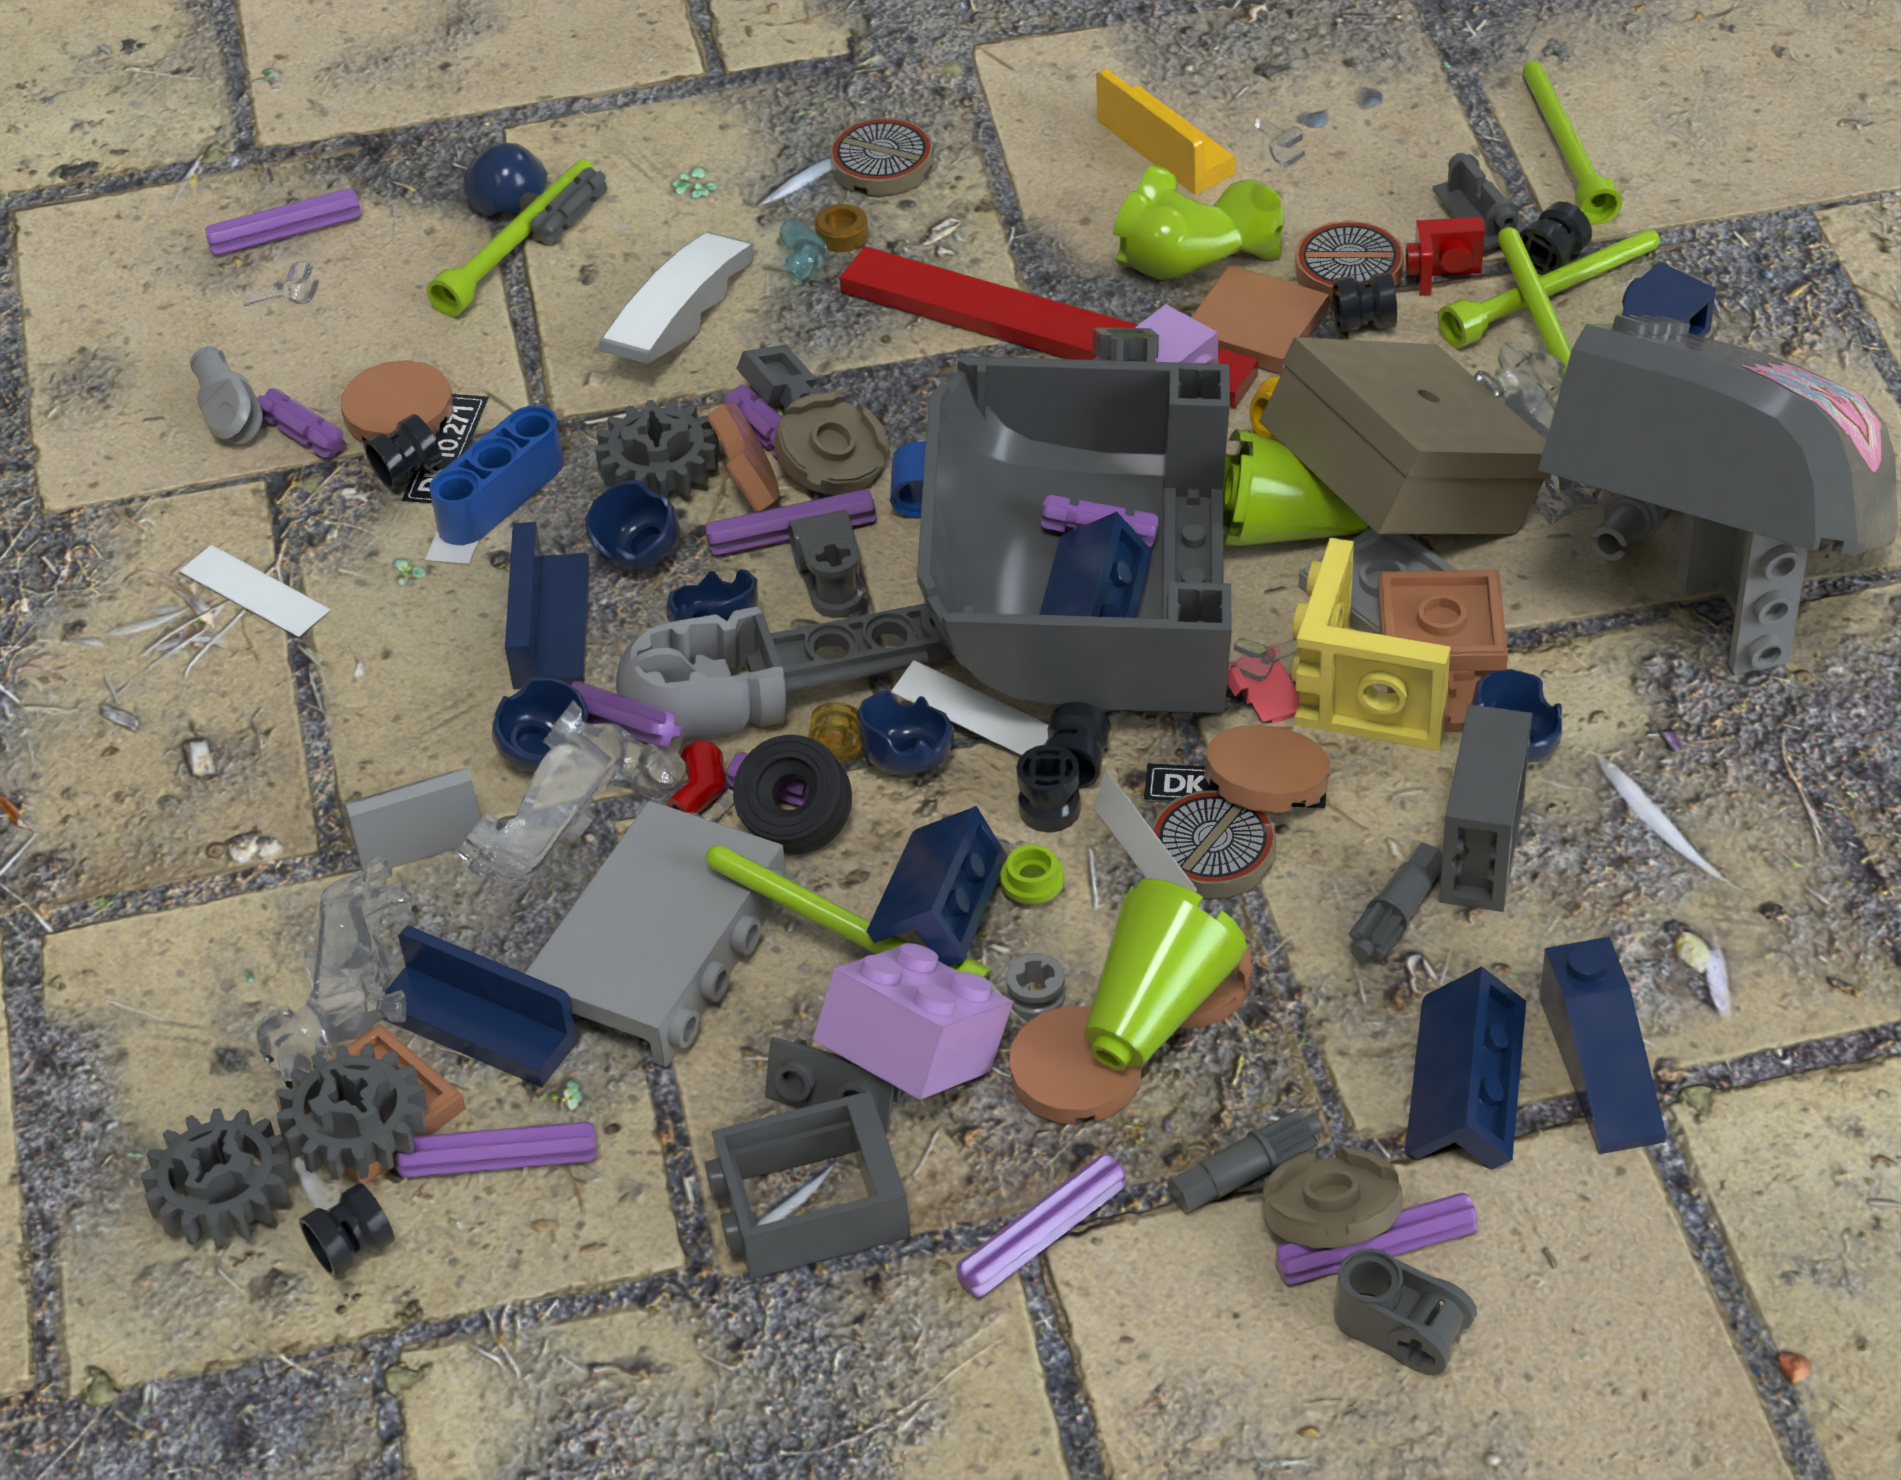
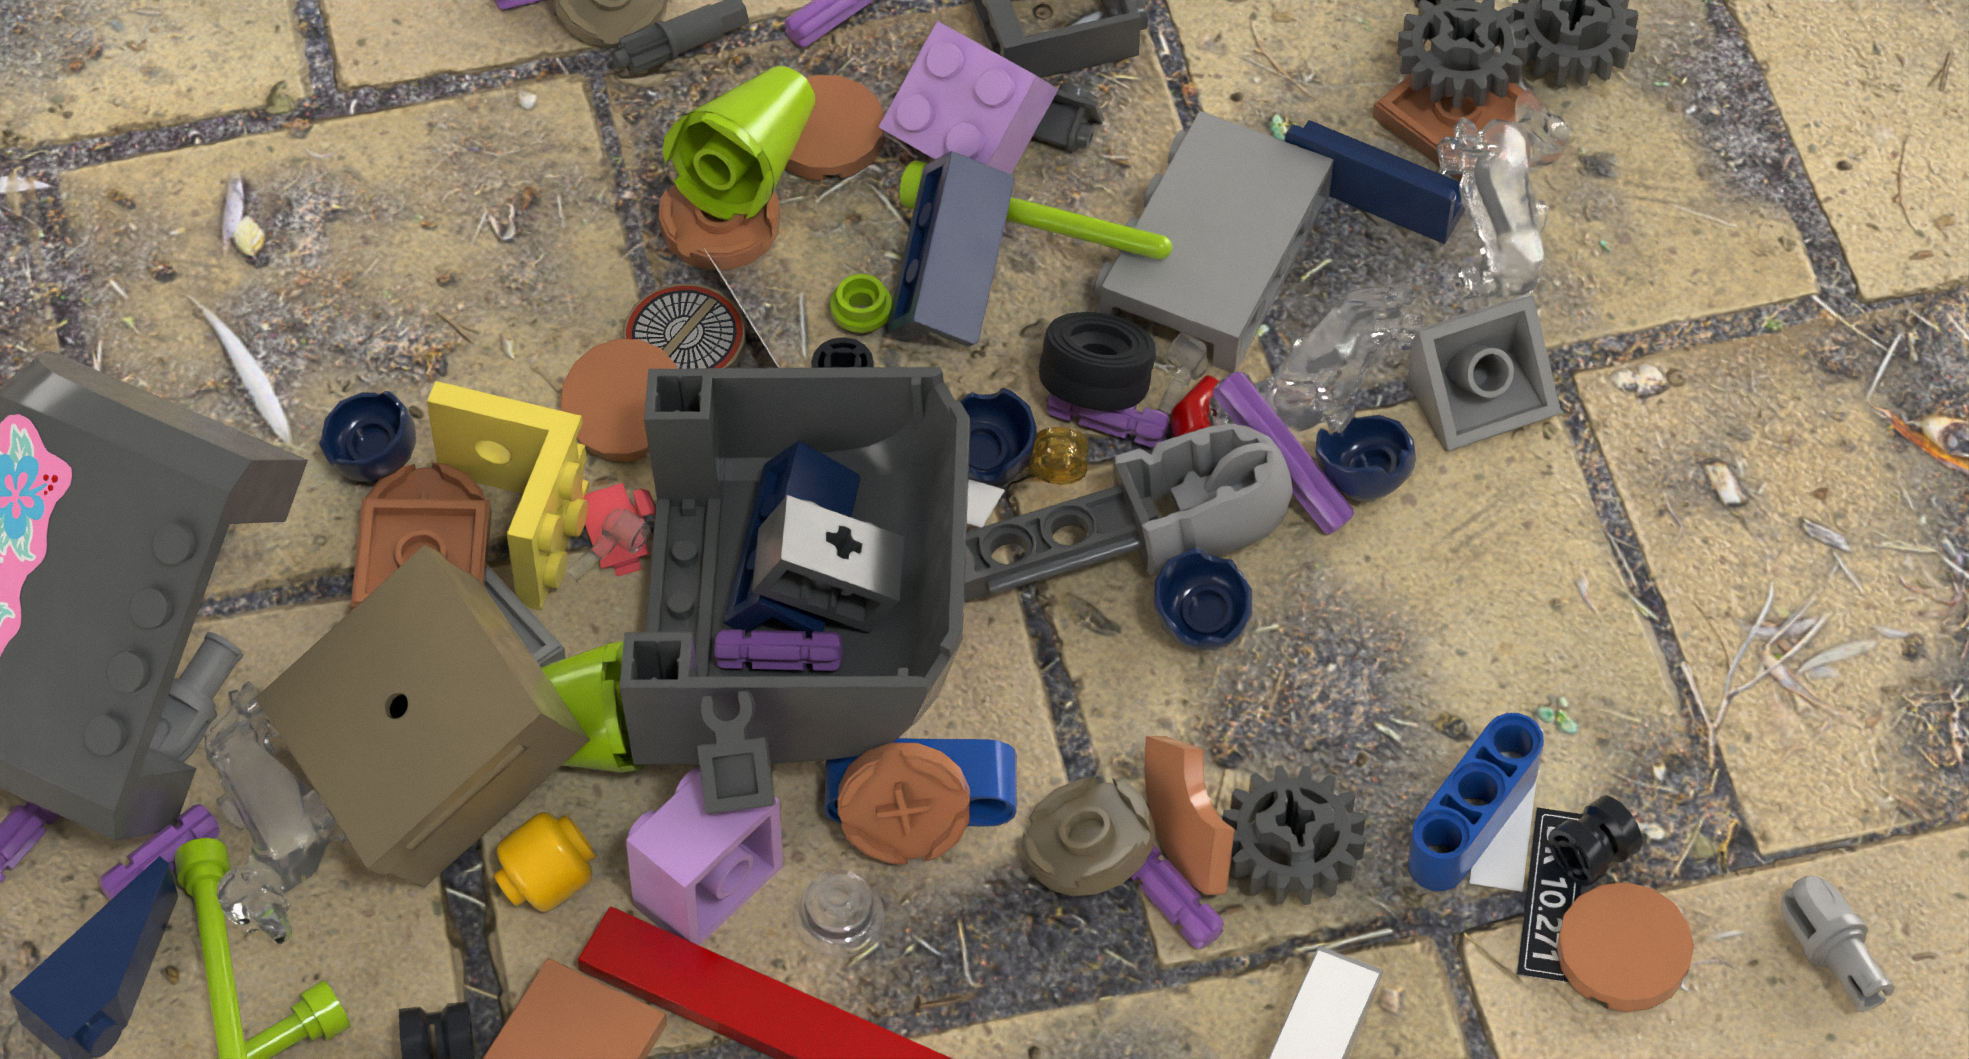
camera: 175 degrees right, 10 degrees up
white sticker [179,545,331,637] -> none
medium lavender axle [257,388,346,459] -> none
medium lavender axle [395,1121,597,1177] -> none
dark blue panel [505,522,590,690] -> none
dark blue hair [585,480,681,572] -> none
medium lavender axle [706,489,876,556] -> none
dark grey plate [736,345,822,412] -> none
dark grey piece [788,510,864,617] -> none
light grey bush [1006,953,1066,1019] -> none
dark grey piece [1348,842,1443,962] -> none
dark blue panel [1405,966,1527,1169] -> none
dark grey window [1439,704,1533,912] -> none
dark blue slope [1539,937,1666,1154] -> none
none -> dark grey brick [752,495,905,633]

